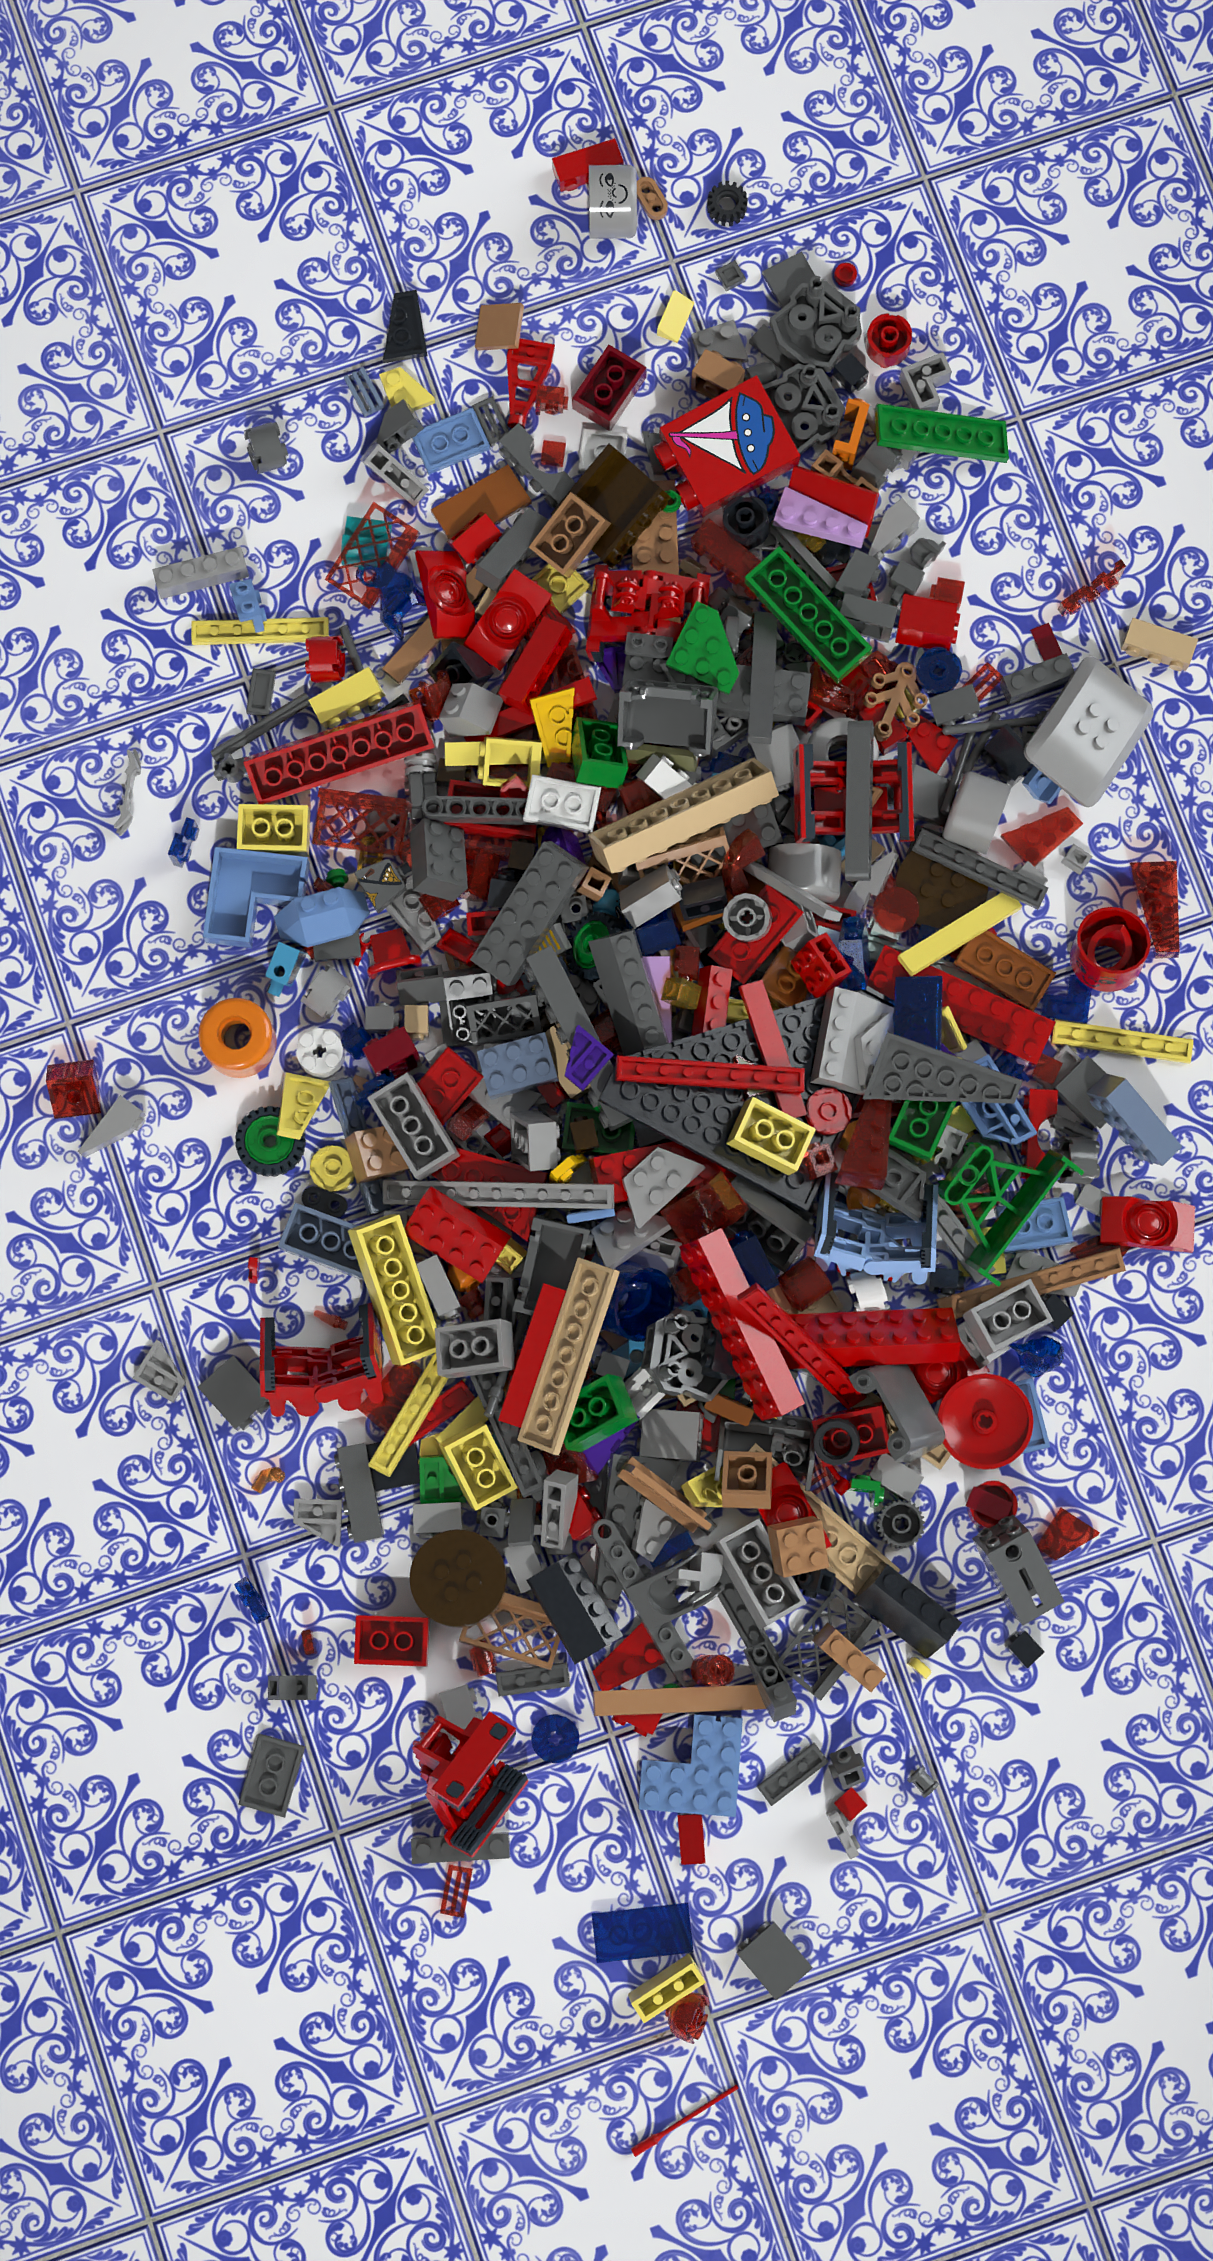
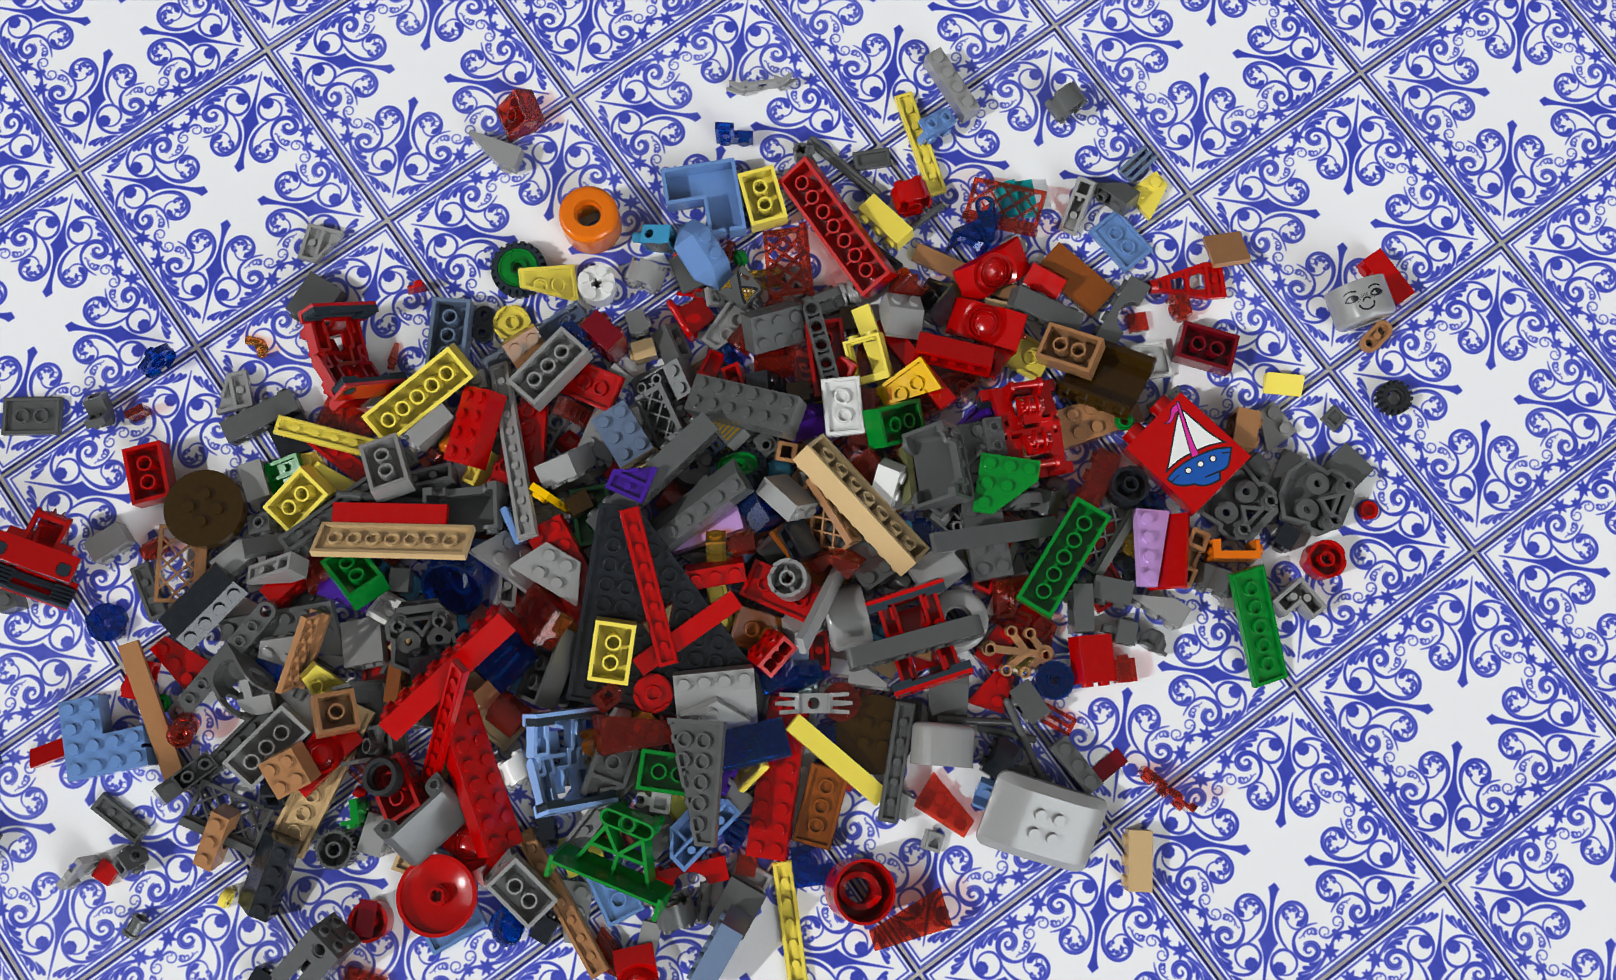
camera: 70 degrees right, 0 degrees up
clear blue piece [341,1022,372,1060] -> none
black wing [383,290,428,363] -> none
dark grey tile [472,396,509,447] -> none
dark tan tile [679,556,707,578] -> none
none -> light grey tile [704,287,726,308]
none -> clear blue tile [724,343,744,365]
none -> light grey piece [775,692,853,714]

